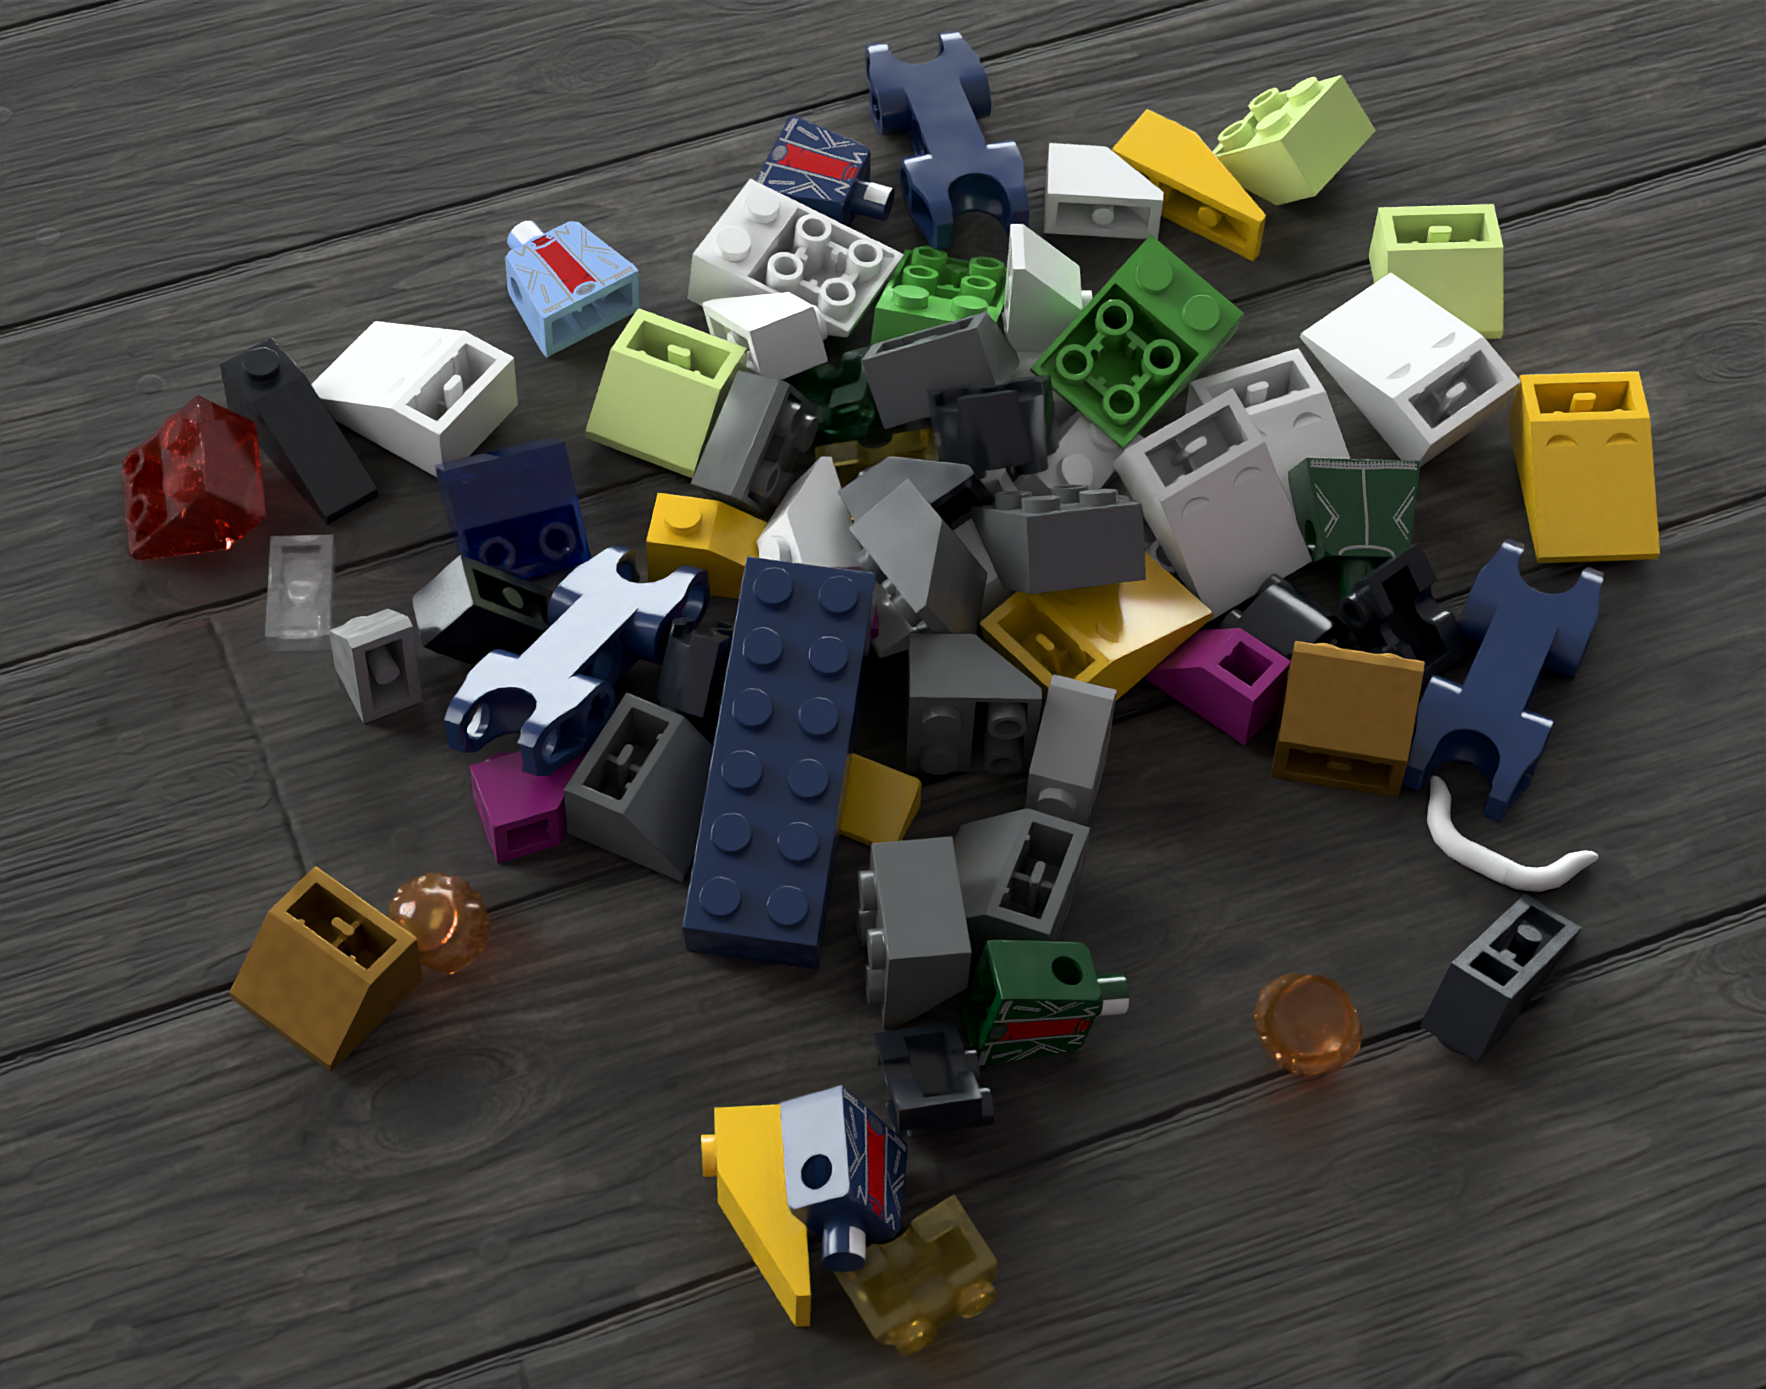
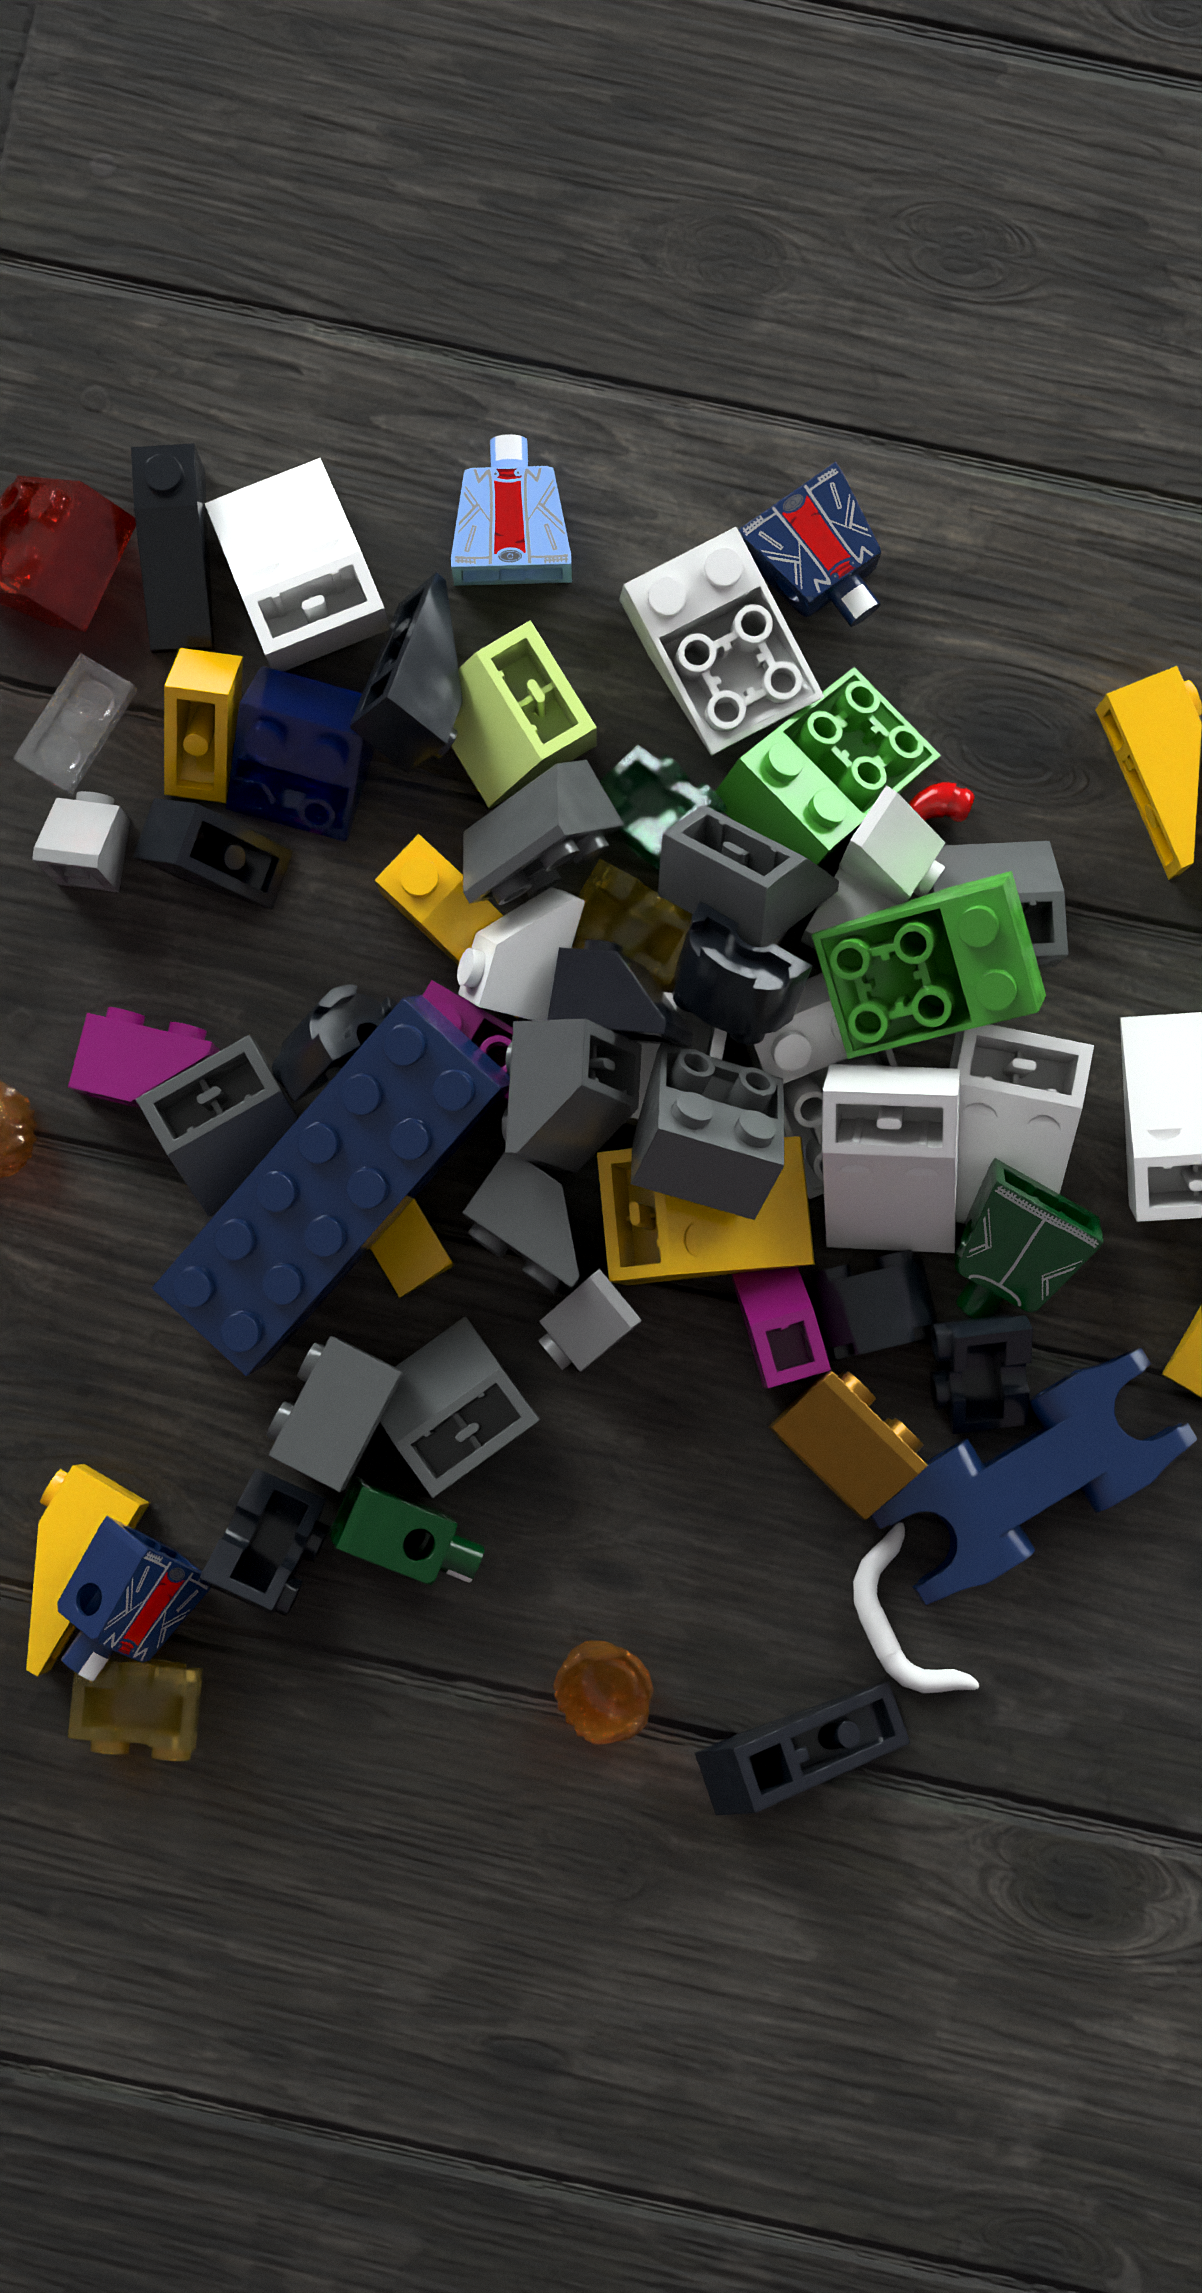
camera: 35 degrees right, 30 degrees up
dark blue piece [444,545,711,777] -> none
white slope [702,292,828,380] -> none
dark blue piece [865,31,1030,249] -> none
white slope [1044,143,1163,240] -> none
none -> yellow slope [164,648,243,803]
none -> black slope [349,572,463,773]

